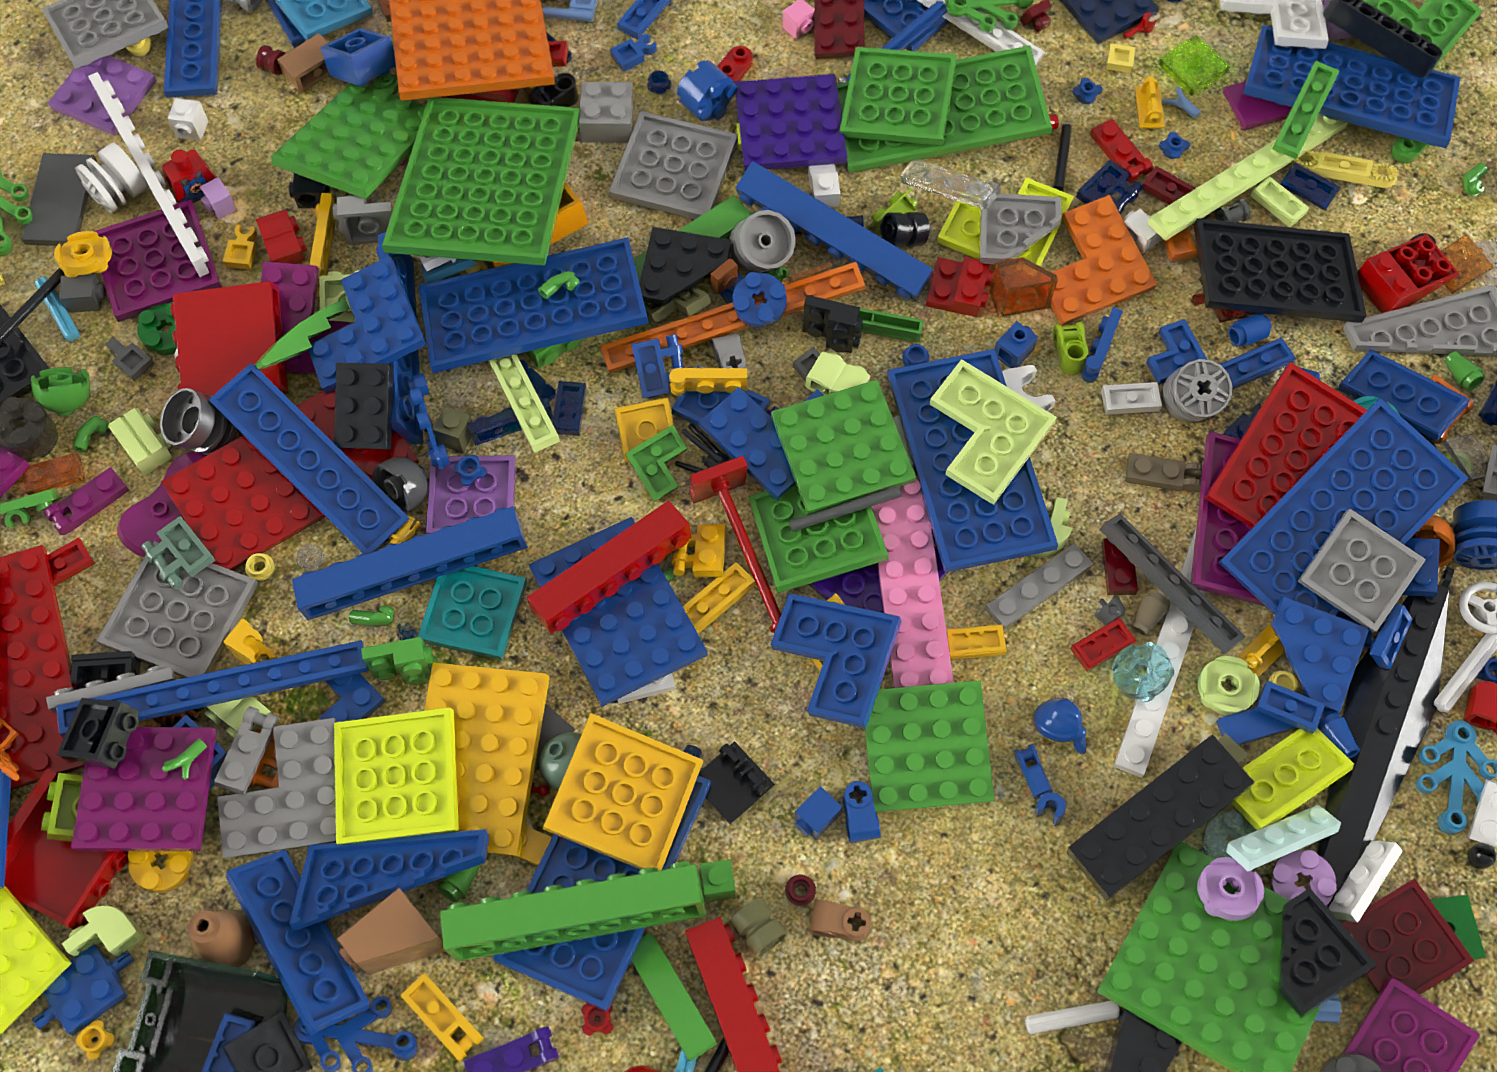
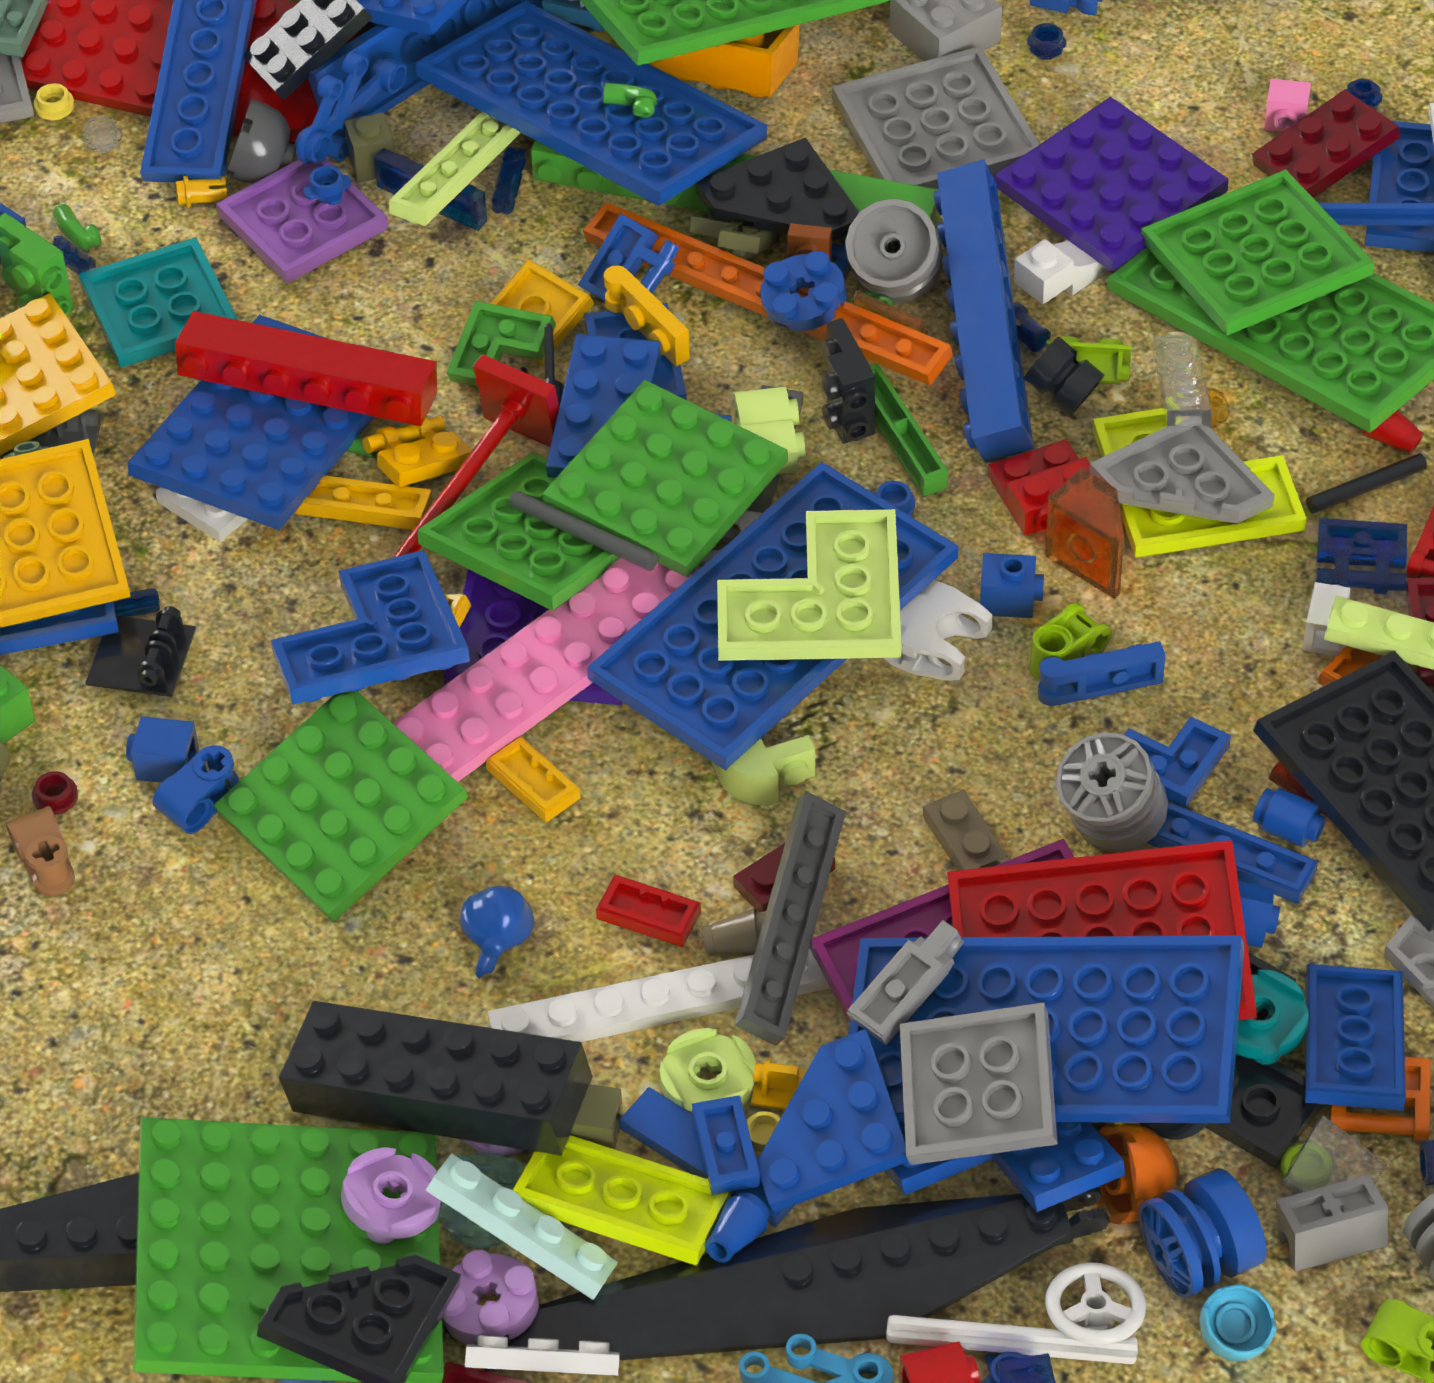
camera: 55 degrees right, 15 degrees down
blue brick [292,506,528,620] -> none
clear blue plate [552,381,587,436] -> none
blue brick [677,60,738,121] -> none
light grey piece [711,333,746,368] -> none
red plate [717,46,753,82] -> none
light grey plate [985,542,1093,631] -> none
blue piece [1014,744,1066,826] -> none
white axle [1025,1001,1120,1034] -> none
orange plate [1038,195,1157,326] -> none
dark grey piece [1094,595,1126,625] -> none
white plate [1101,382,1162,415] -> none
clear light blue plate [1112,642,1175,702] -> none
blue plate [1370,603,1412,670] -> none
none -> light grey hinge [847,920,964,1045]

